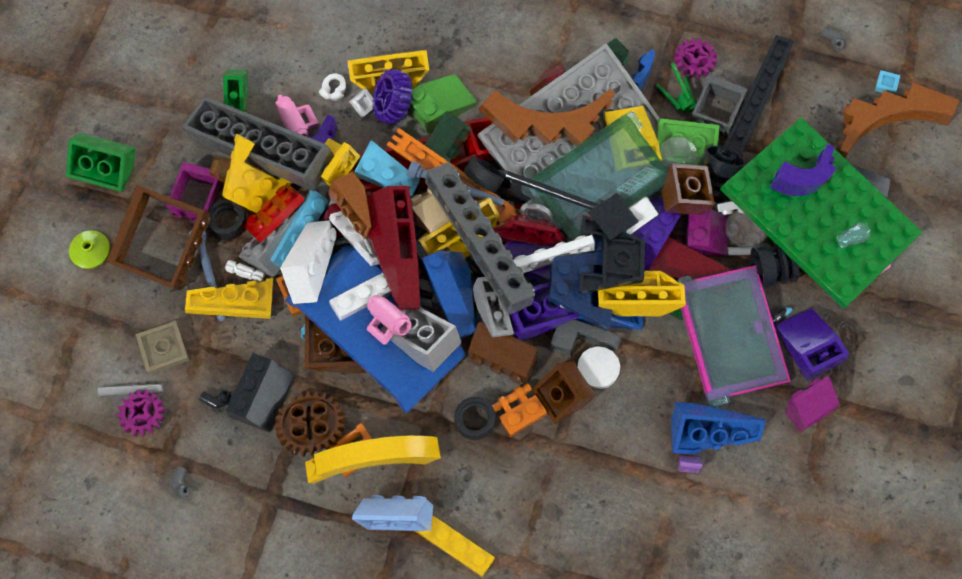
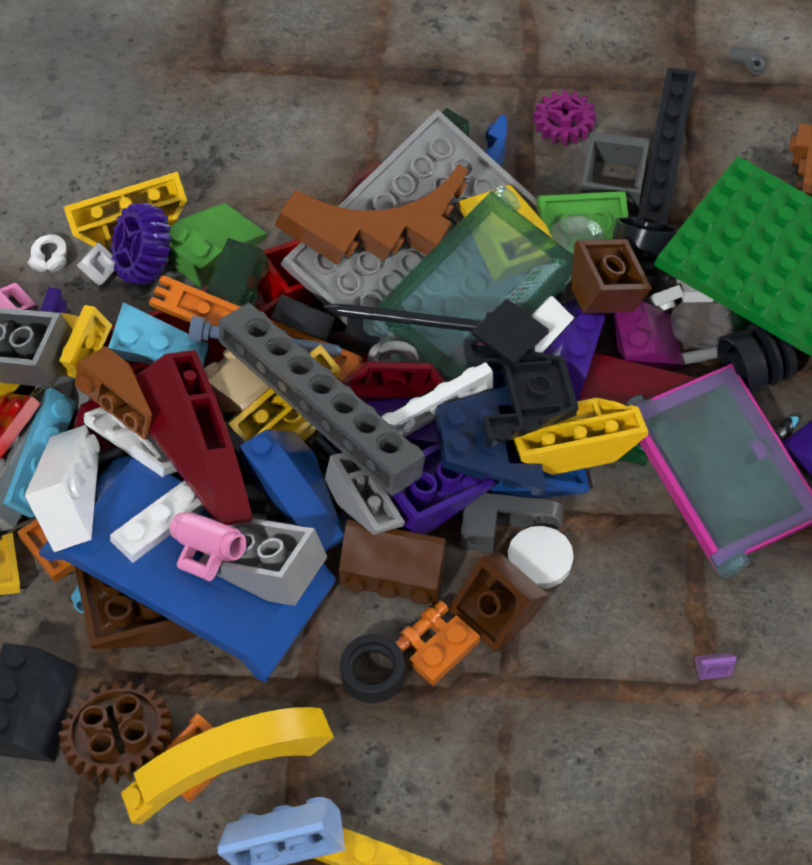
camera: 15 degrees left, 10 degrees down
green plant [656,62,697,113] -> none
blue wedge [671,402,766,454] -> none
dark purple arch [770,144,836,196] -> none

